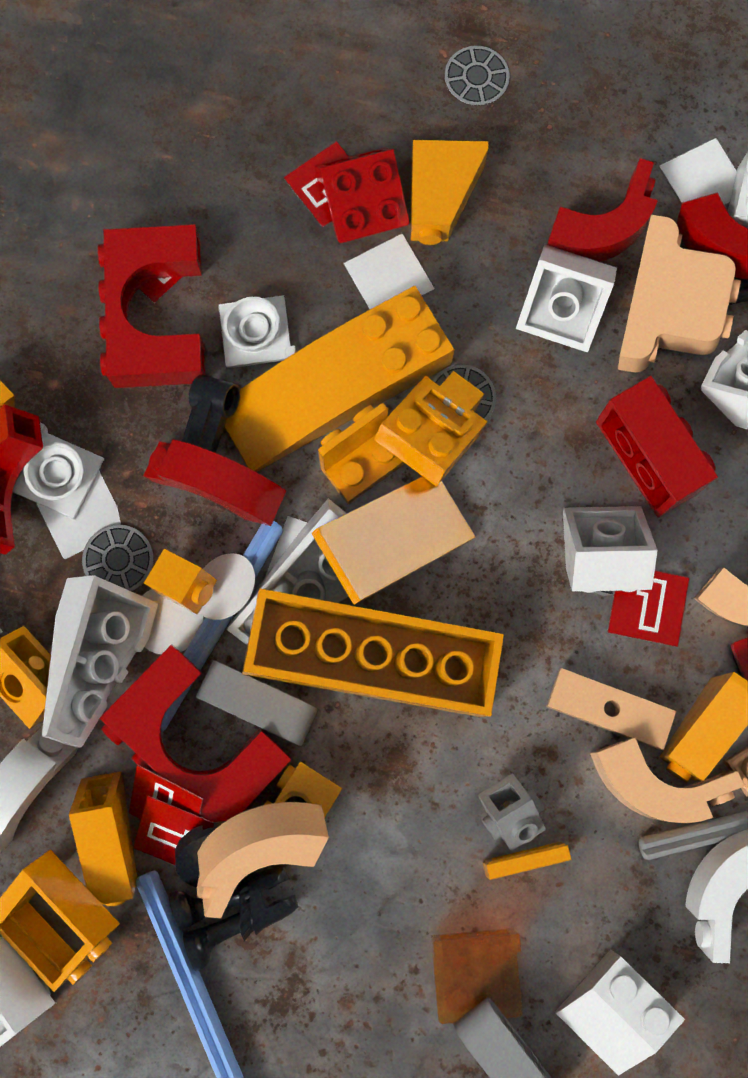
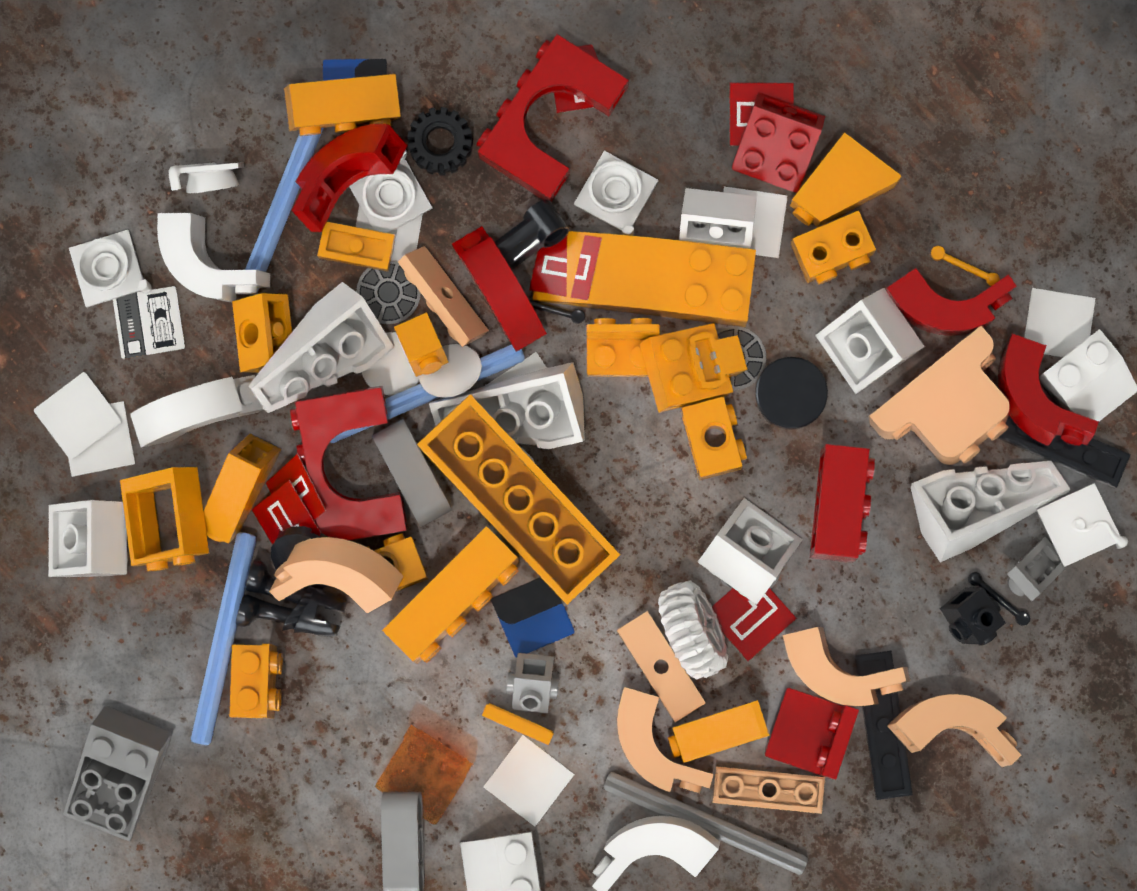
camera: 45 degrees right, 5 degrees up
light orange tile [311,477,475,605] -> none
sticker [445,46,510,105] -> none
none -> light orange bracket [229,643,283,719]
none -> light orange plate [317,222,396,272]
none -> light orange brick [382,526,519,664]
none -> light nougat tile [398,246,489,347]
none -> black tyre [407,107,473,176]
none -> white sticker [483,735,575,826]
none -> sticker [491,577,575,658]
none -> sticker [529,235,602,301]
none -> black hinge [529,300,585,324]
none -> white gear [658,580,728,680]
none -> white brick [679,188,757,249]
none -> light orange brick [681,397,747,481]
none -> black tile [755,357,828,430]
none -> light orange brick [790,210,876,285]
none -> light orange hinge [930,246,1000,286]

